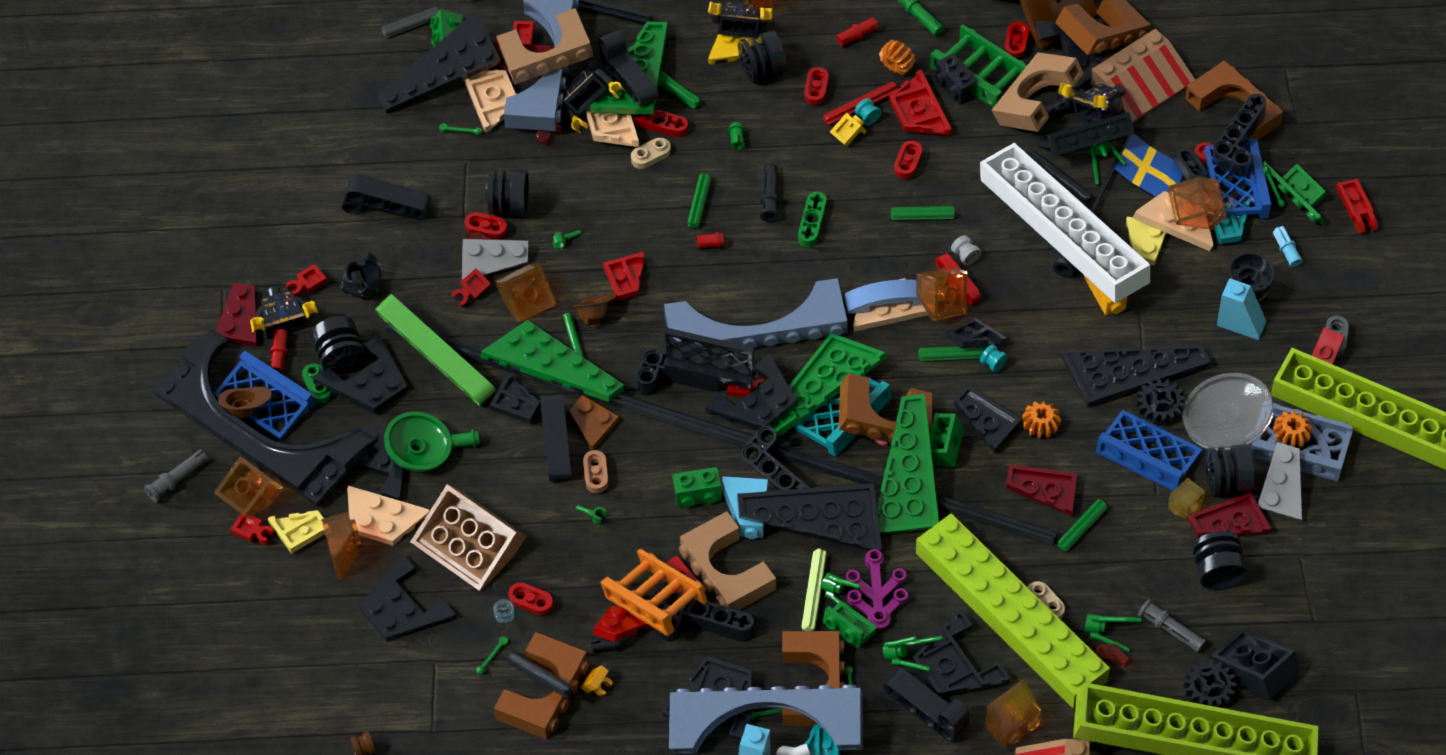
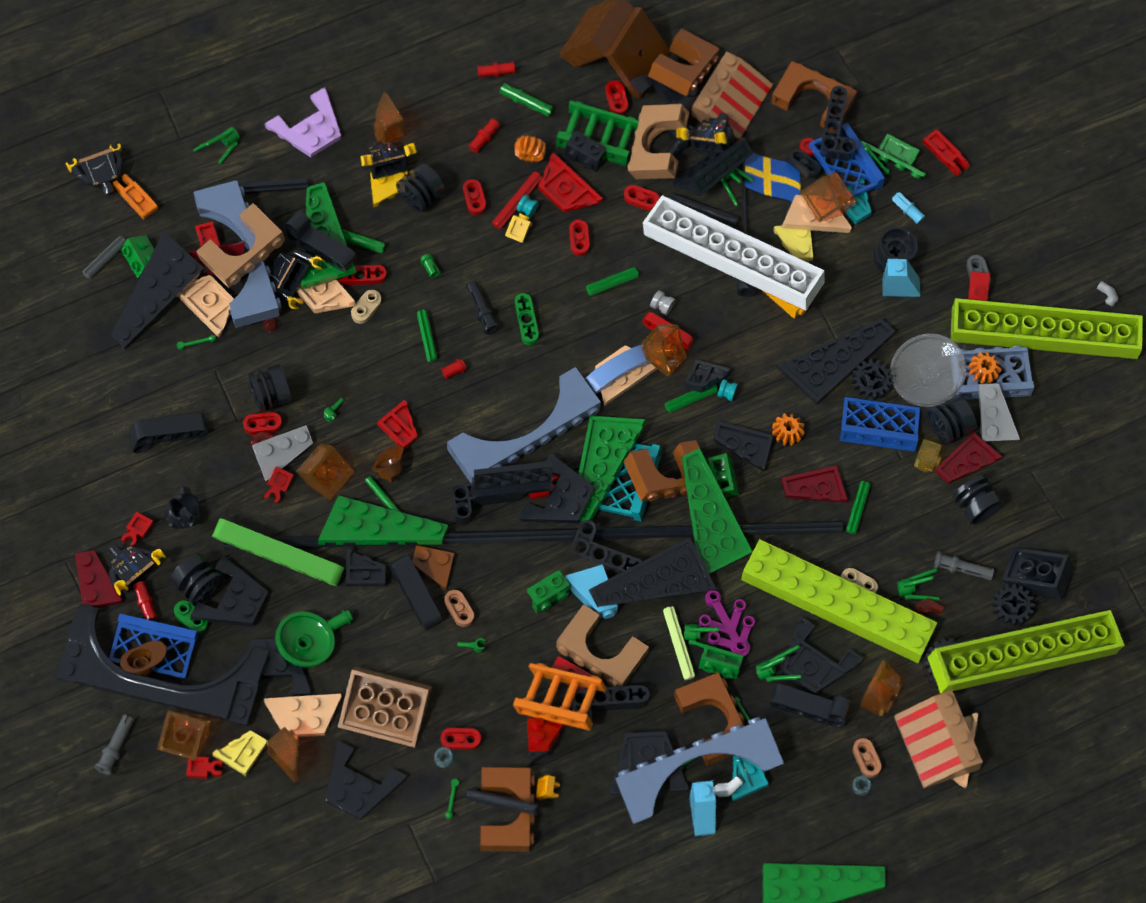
camera: 30 degrees left, 10 degrees up
none -> red plate [624,185,660,211]

